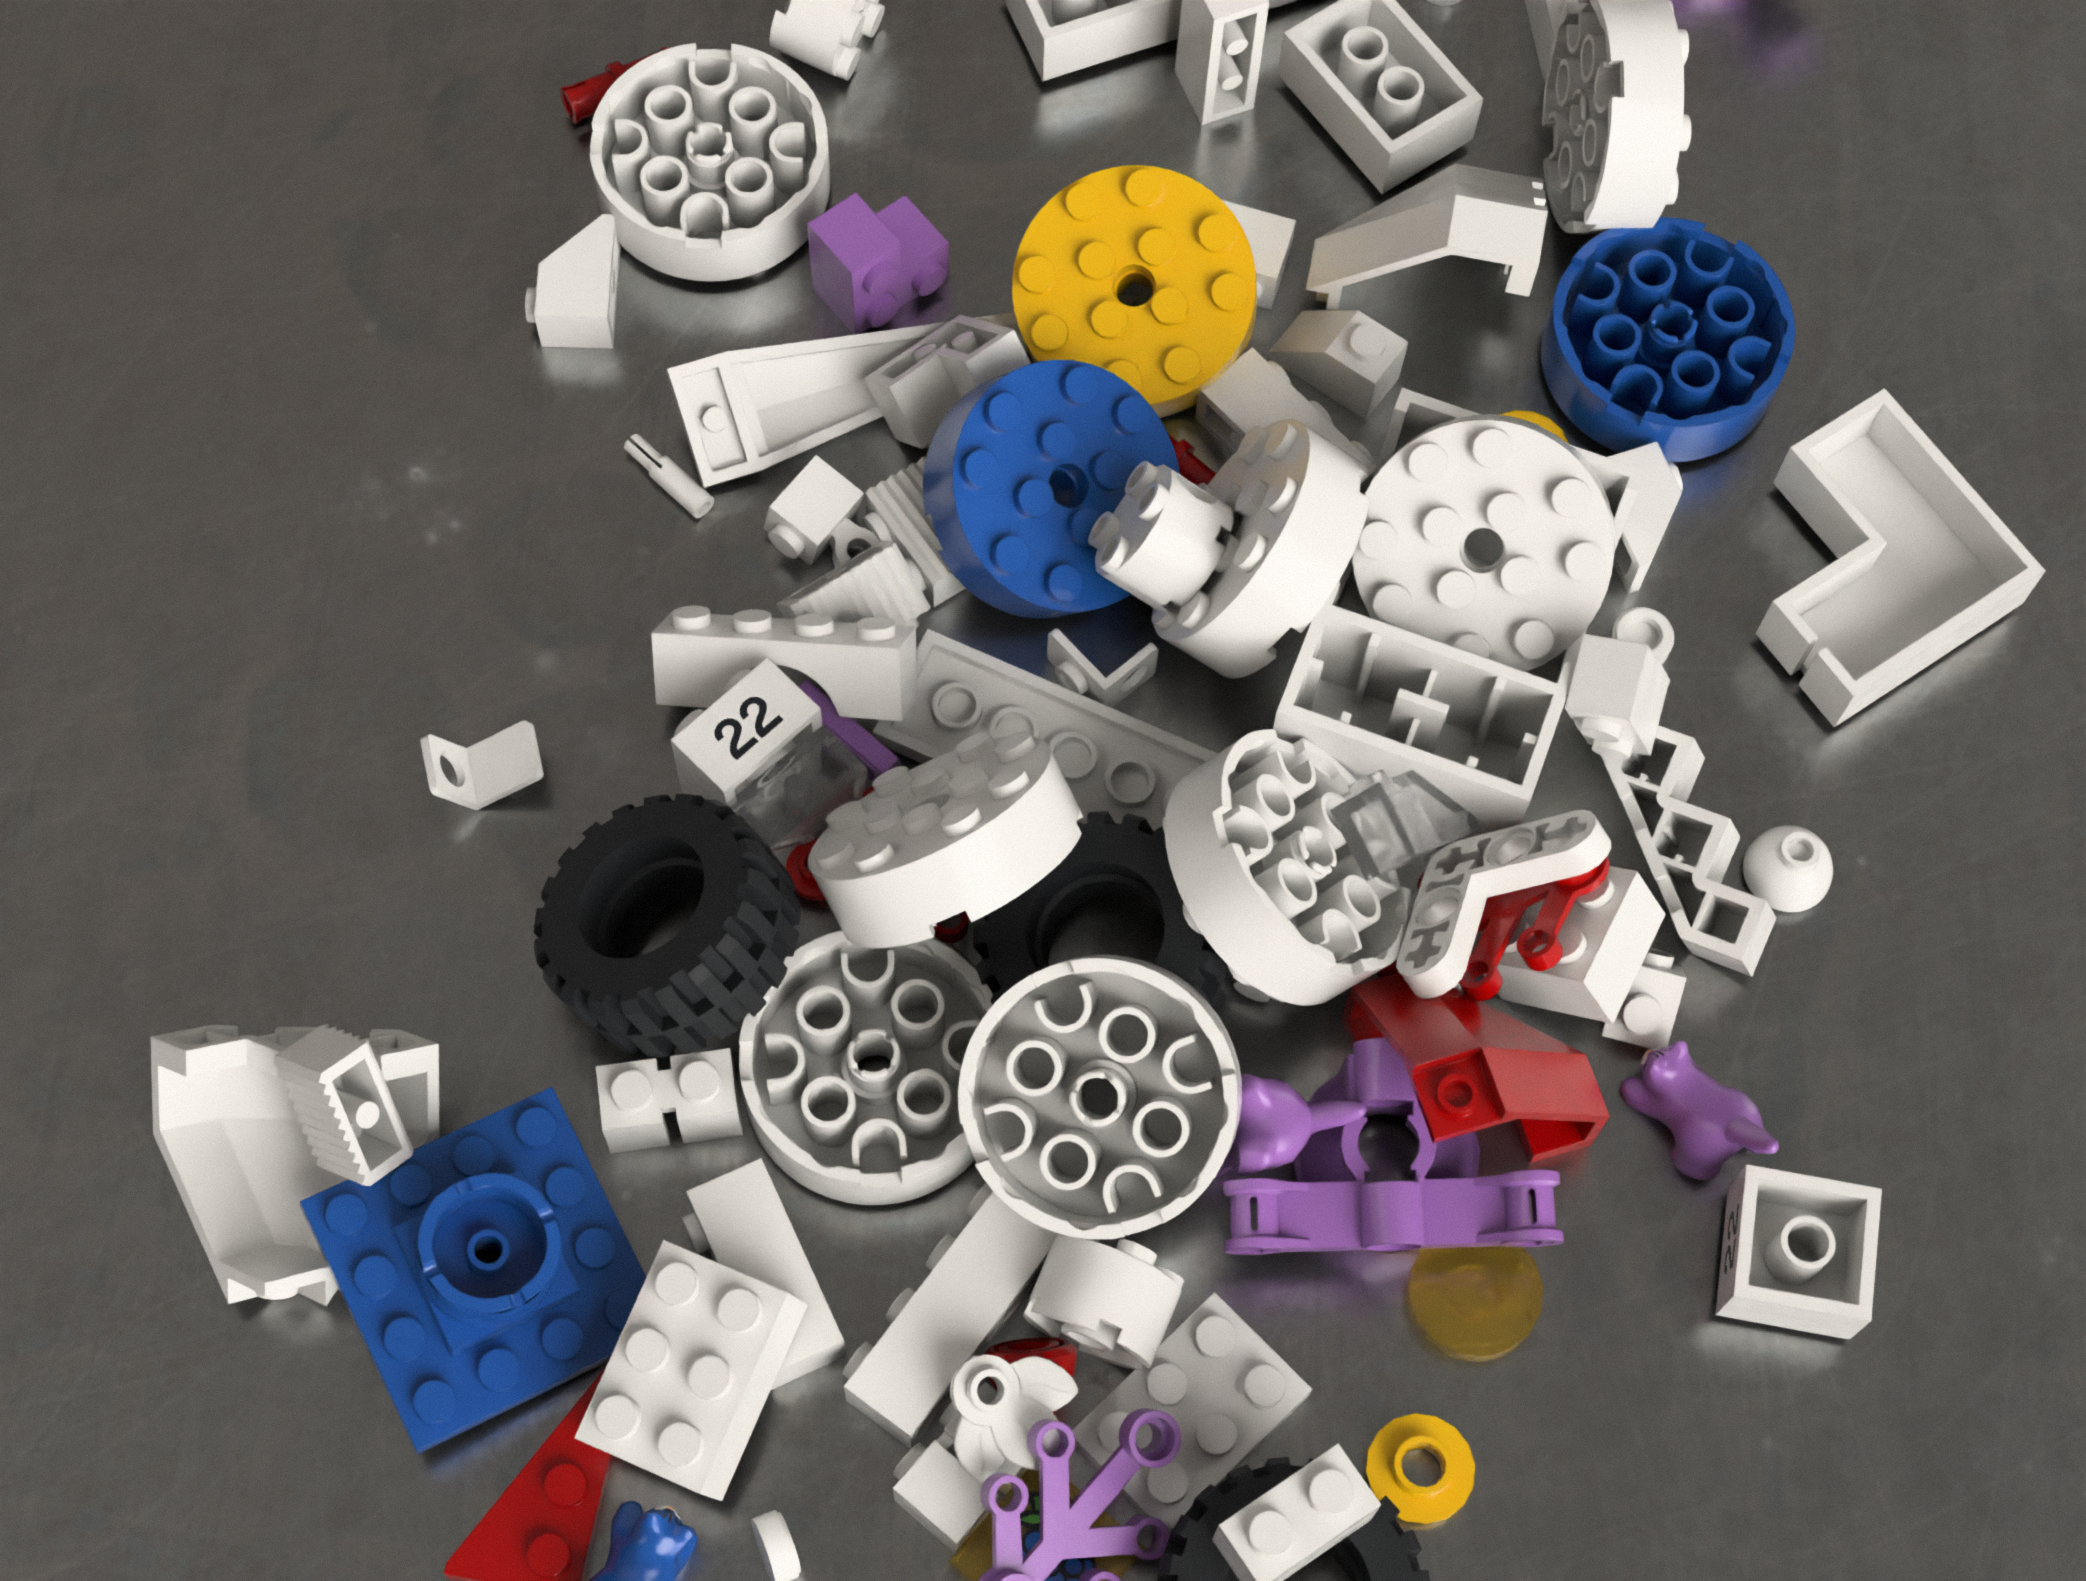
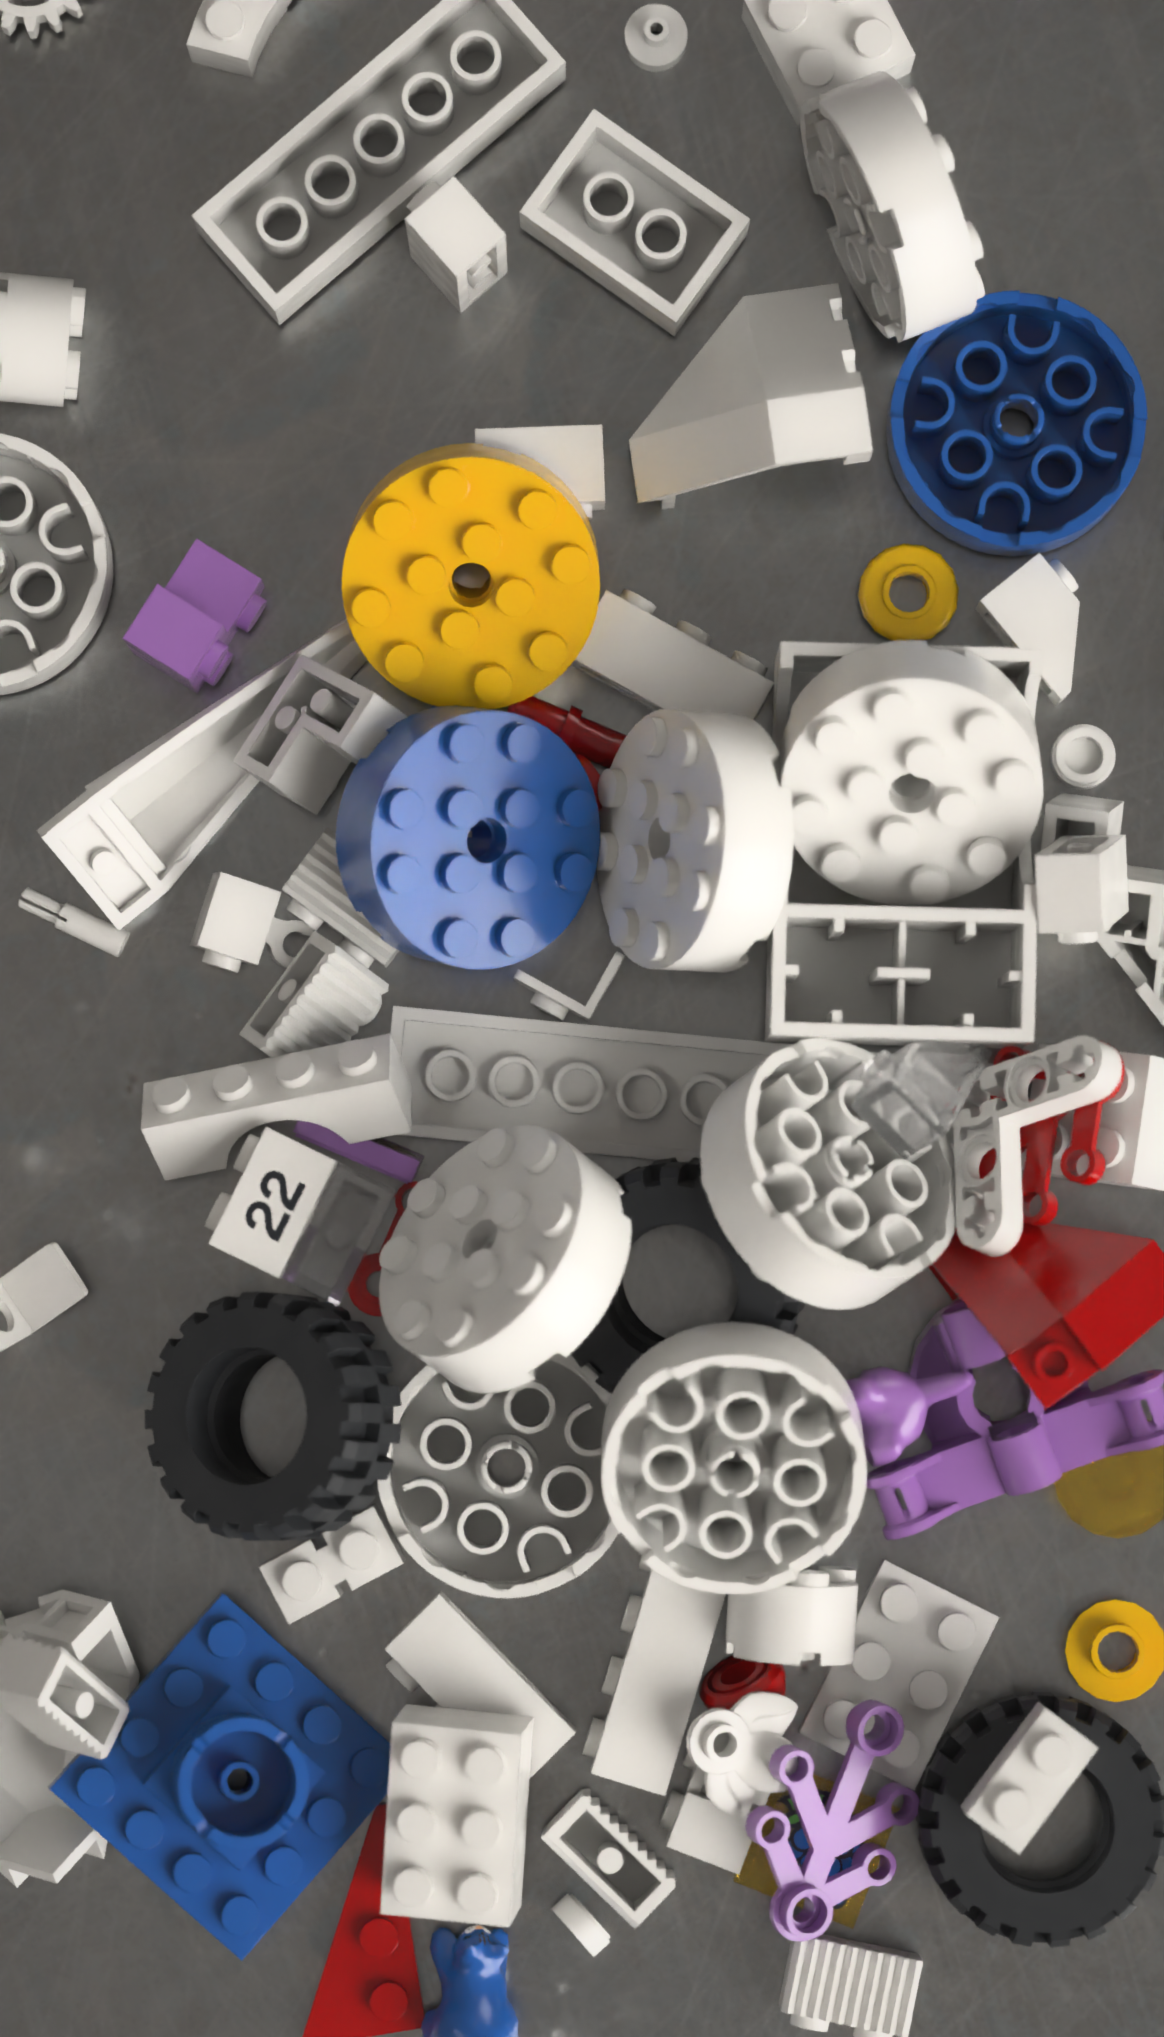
camera: 20 degrees left, 20 degrees up
white brick [1088,461,1234,614] -> none
white slope [1268,310,1408,420] -> none
none -> white brick [541,1788,675,1929]

